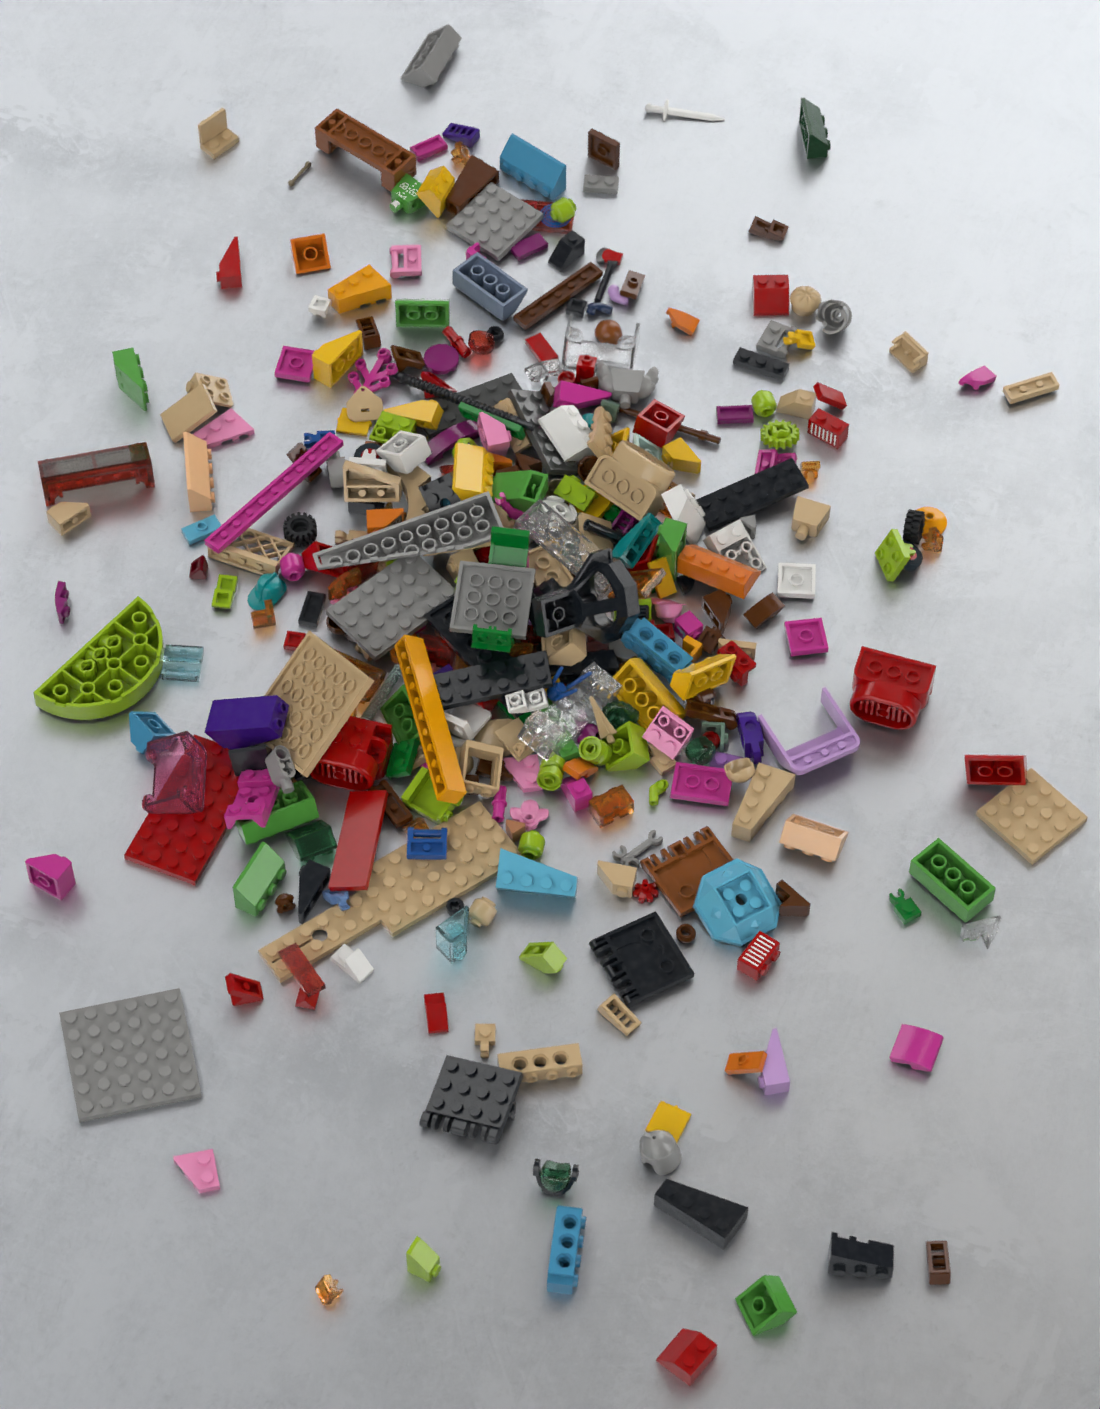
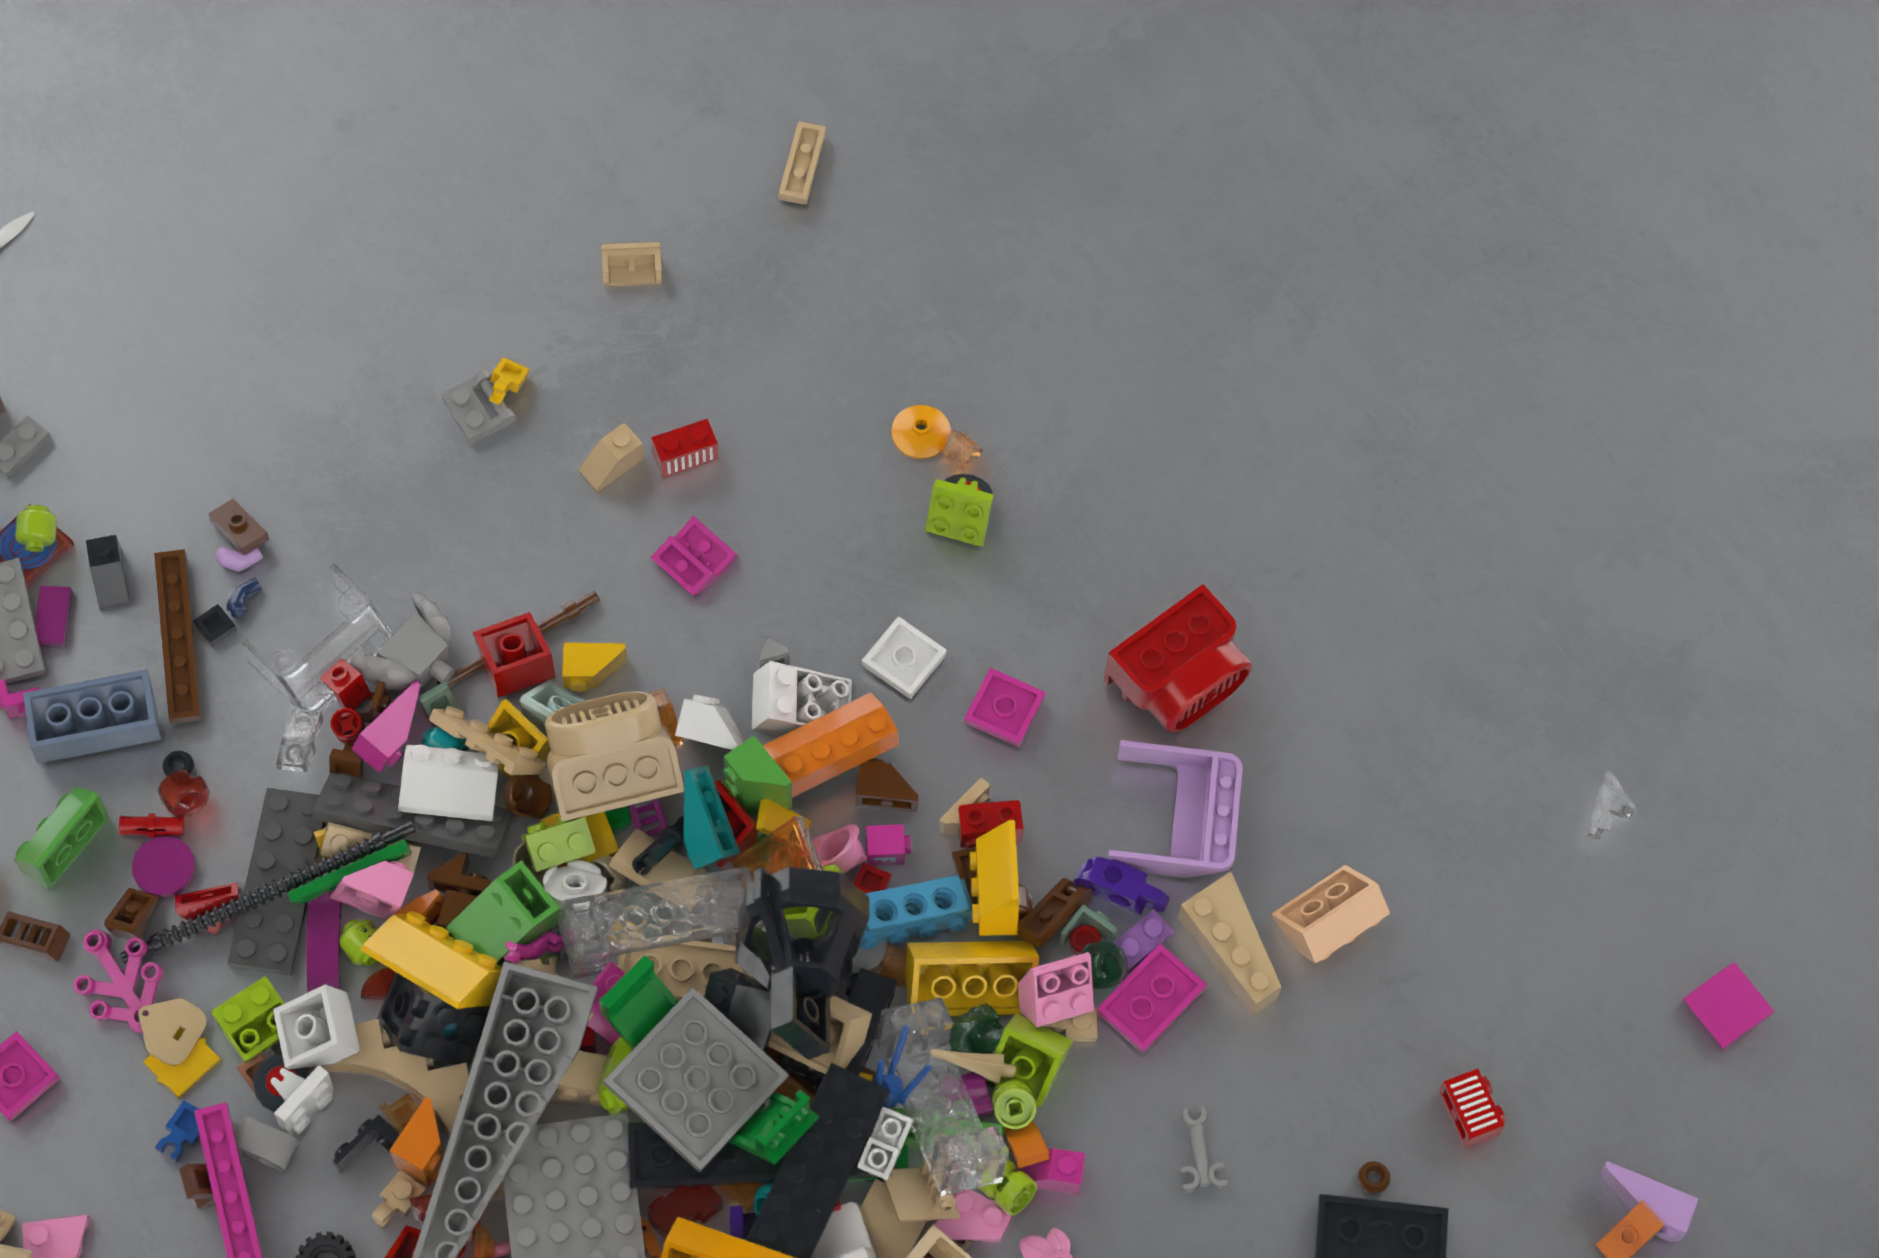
camera: 60 degrees left, 10 degrees up
yellow slope [312,330,363,388] -> none
tan wedge [343,460,402,502] -> none
yellow slope [383,400,444,430] -> none
red tile [525,332,558,367] -> none
clear orange brick [588,785,634,828] -> none
piece [594,247,623,303] -> none
dark orange hair [594,320,623,346] -> none
tan slope [597,860,637,898] -> none
red plant [633,879,659,904] -> none
dark orange hinge [640,826,733,918] -> none
lime arm [649,779,669,806] -> none
orange slope [666,308,700,336] -> none
black tile [676,575,695,595] -> none
light orange panel [682,635,703,663] -> none
medium azure piece [693,858,781,947] -> none
black plate [696,458,809,532] -> none
reddish brown bracket [697,626,726,656] -> none
magenta tile [716,405,754,424] -> none
tan hair [724,758,755,783] -> none
black plate [733,347,789,381] -> none
reddish brown slope [743,592,785,629] -> none
reddish brown slope [748,216,789,241] -> none
lime head [751,390,777,417] -> none
red slope [752,275,789,316] -> none
lime gear [760,420,800,450] -> none
reddish brown slope [775,879,811,917] -> none
tan piece [790,286,821,316] -> none
tan torso [791,496,831,540] -> none
slope [799,98,831,159] -> none
clear orange tile [800,461,820,479] -> none
red tile [813,382,847,410] -> none
light grey helmet [816,299,852,334] -> none
green plate [889,889,922,924] -> none
black tyre [903,509,925,545] -> none
bright green brick [909,838,996,923] -> none
dark pink slope [958,365,997,390] -> none
red slope [964,754,1027,785] -> none
tan plate [976,768,1088,865] -> none

